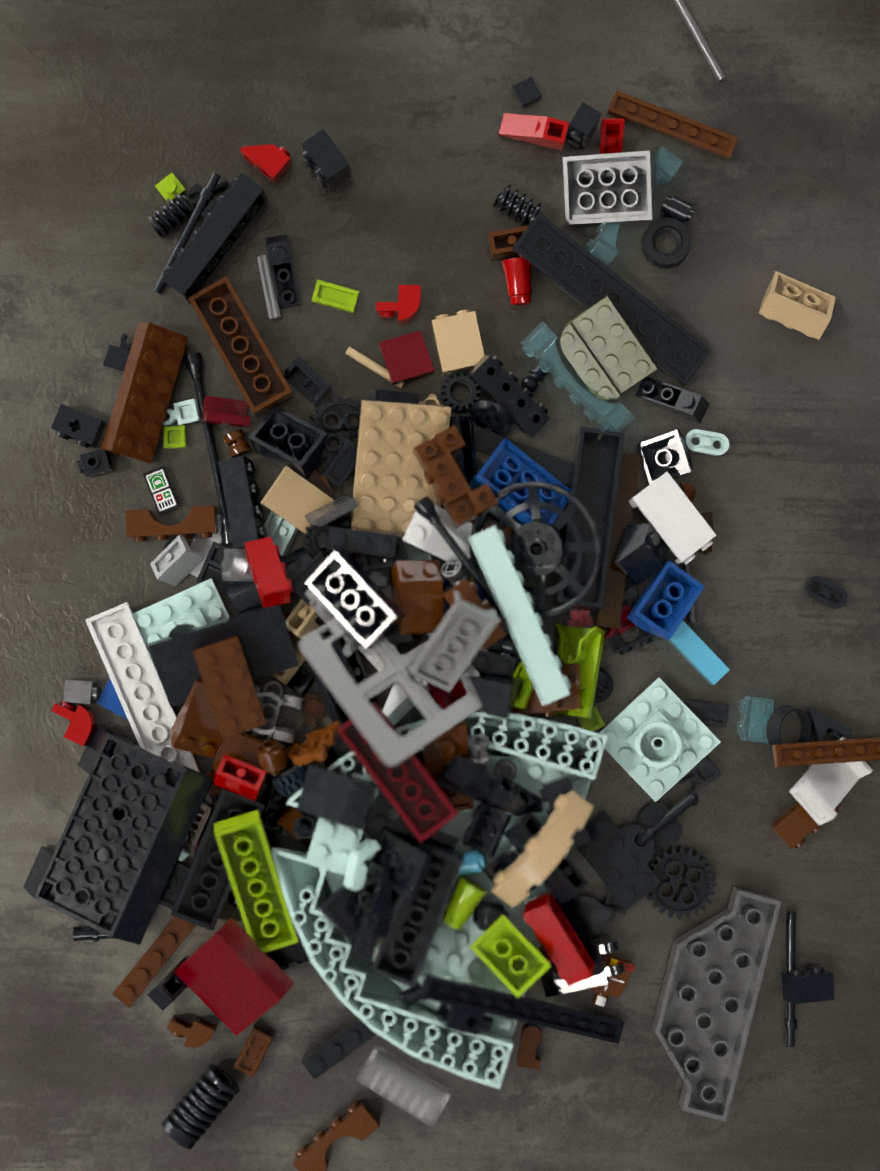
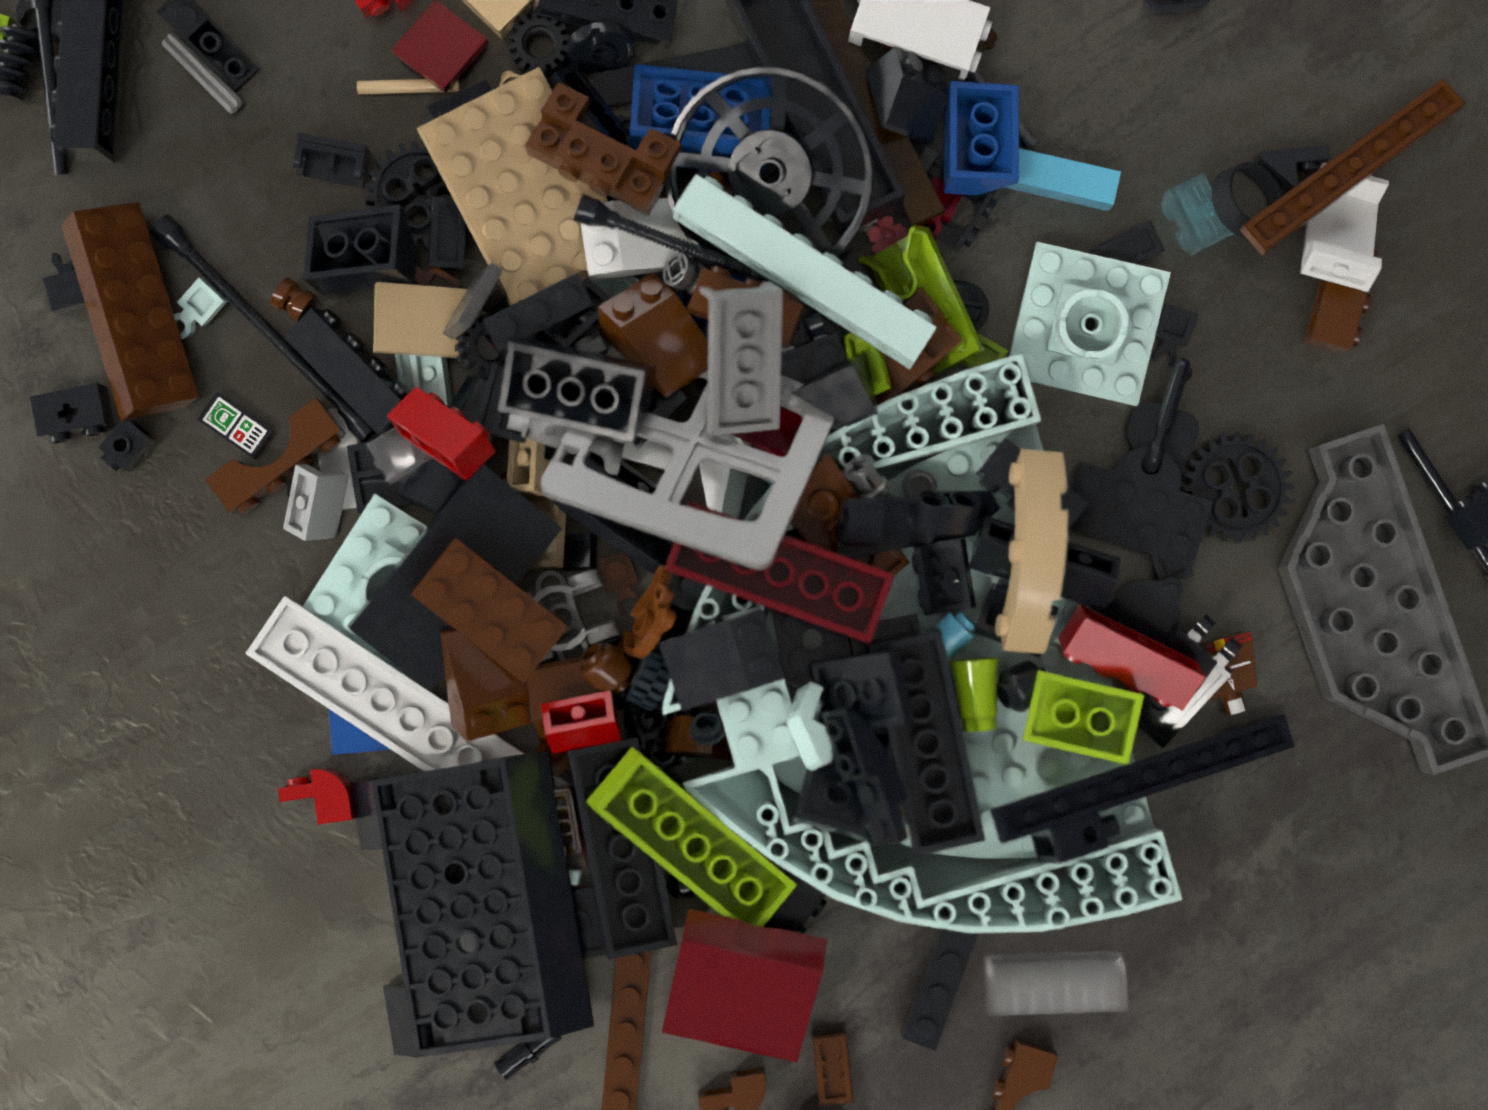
camera: 30 degrees left, 0 degrees up
flat silver brick [63,679,99,704] -> none
black slope [148,957,187,1011] -> none
lime tile [163,425,187,449] -> none
reddish brown brick [188,276,294,417] -> none
dark red panel [202,396,251,428] -> none
lime tile [311,279,360,314] -> none
black bush [398,981,426,1010] -> none
reddish brown leg [517,1023,542,1070] -> none

